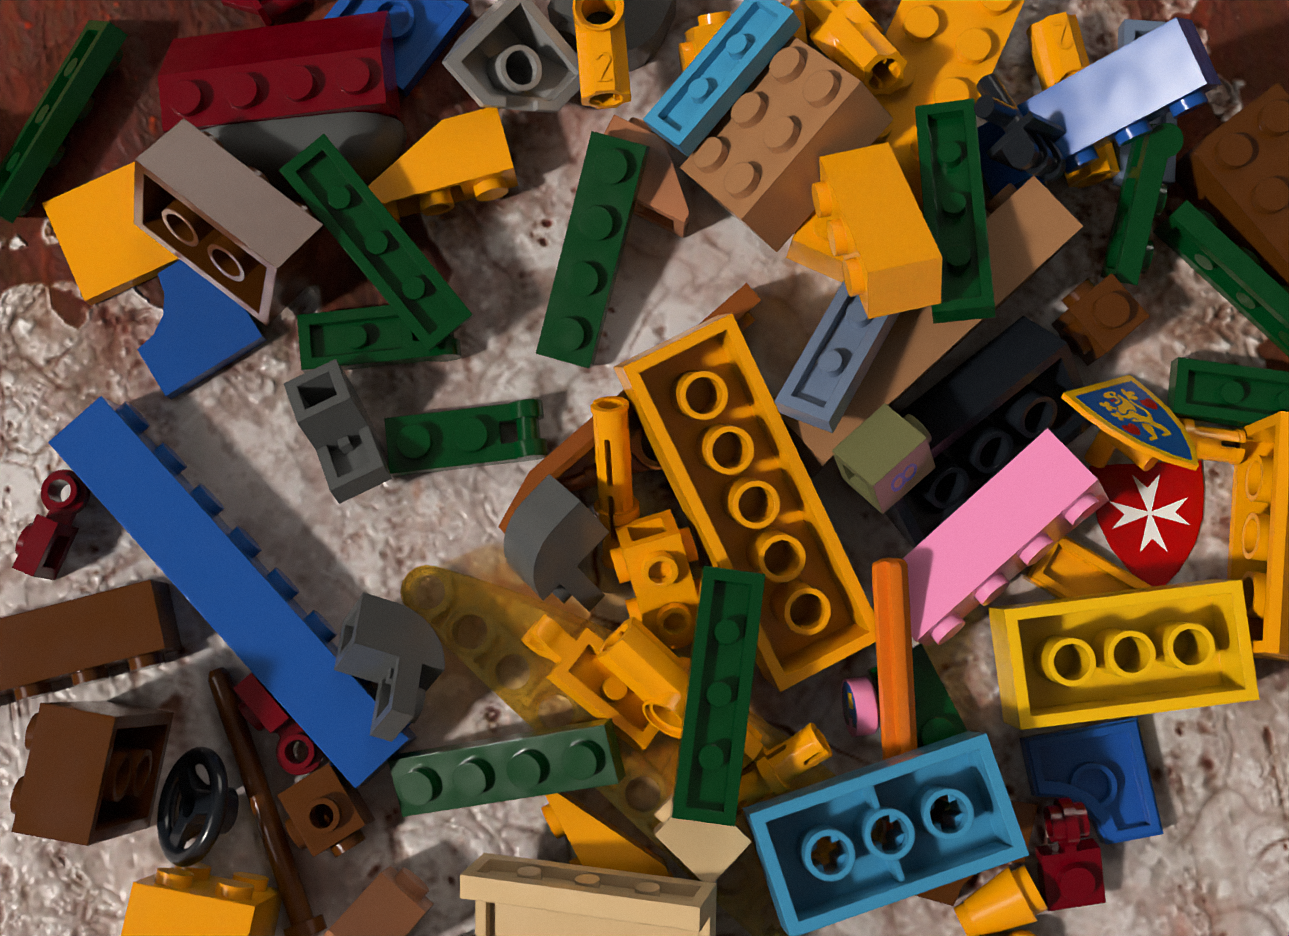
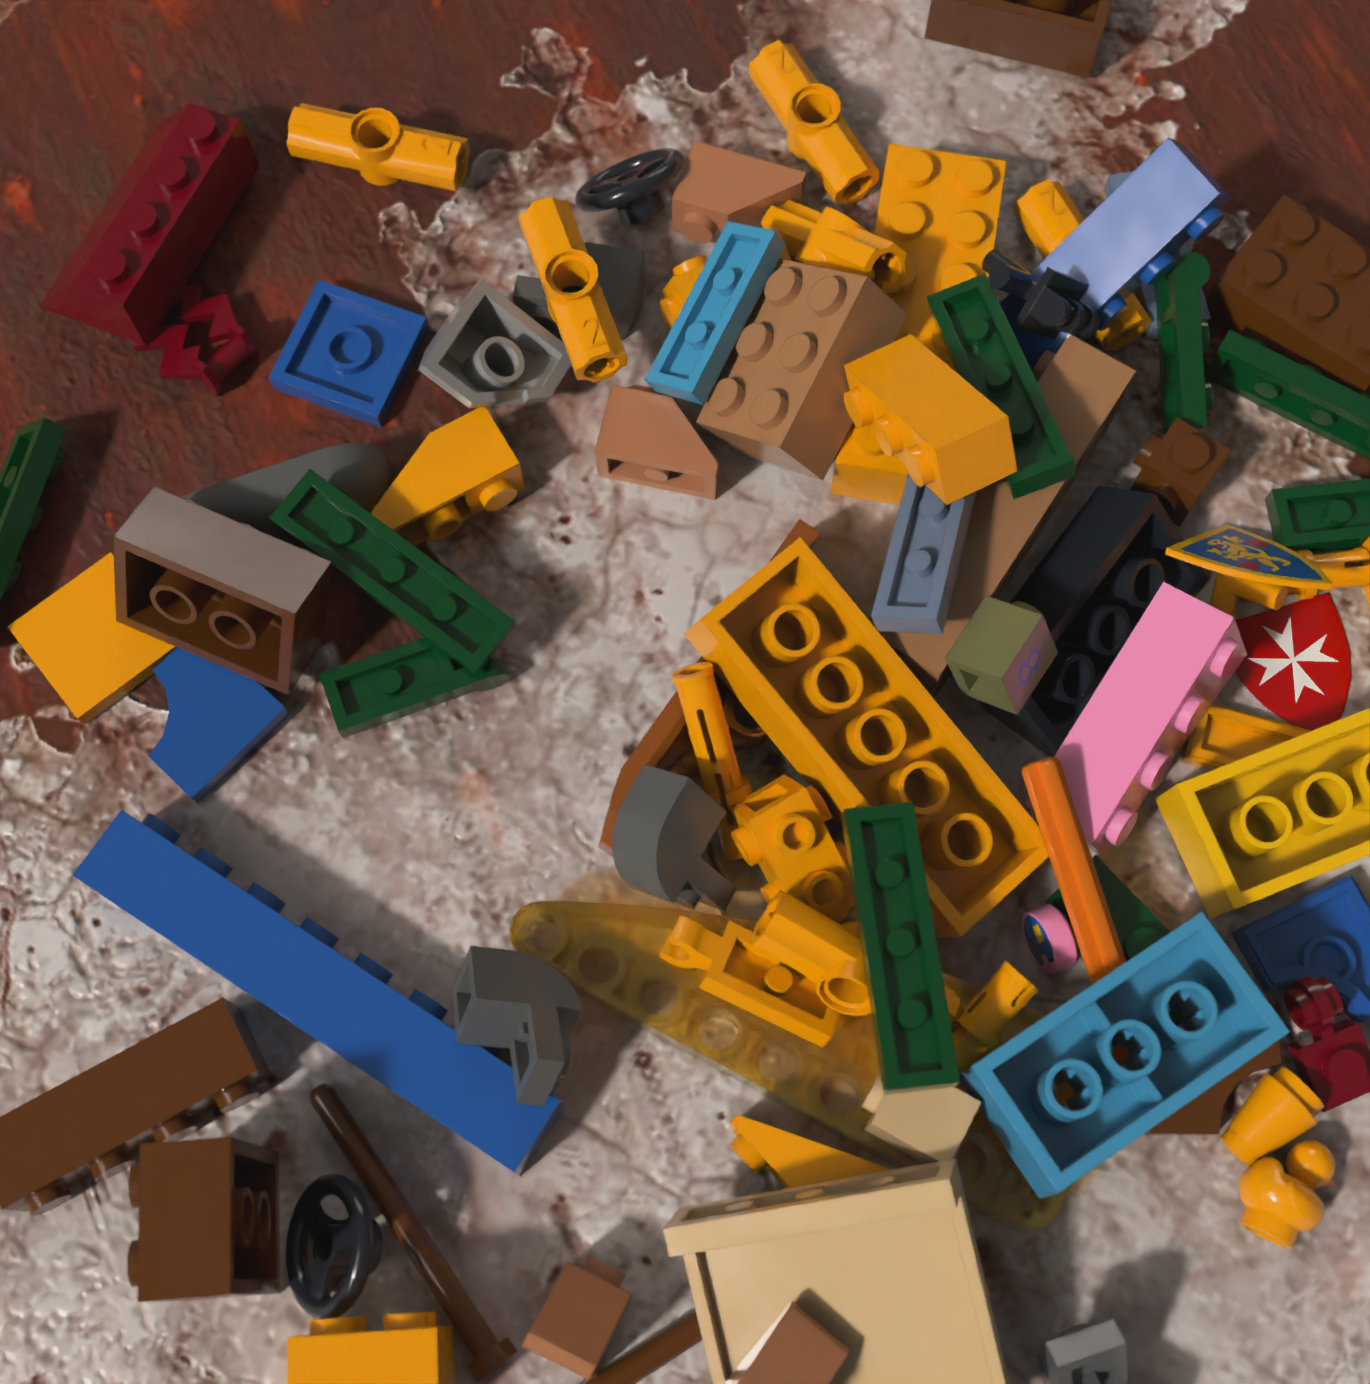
camera: 15 degrees left, 10 degrees down
dark red plate [12,469,91,580] -> none
dark red slope [157,11,401,133] -> none
dark red plate [233,673,325,775] -> none
reddish brown brick [277,762,375,858] -> none
dark grey brick [284,359,392,504] -> none
dark green plate [384,399,548,477] -> none
dark green plate [388,718,626,817] -> none
dark green plate [536,131,650,369] -> none

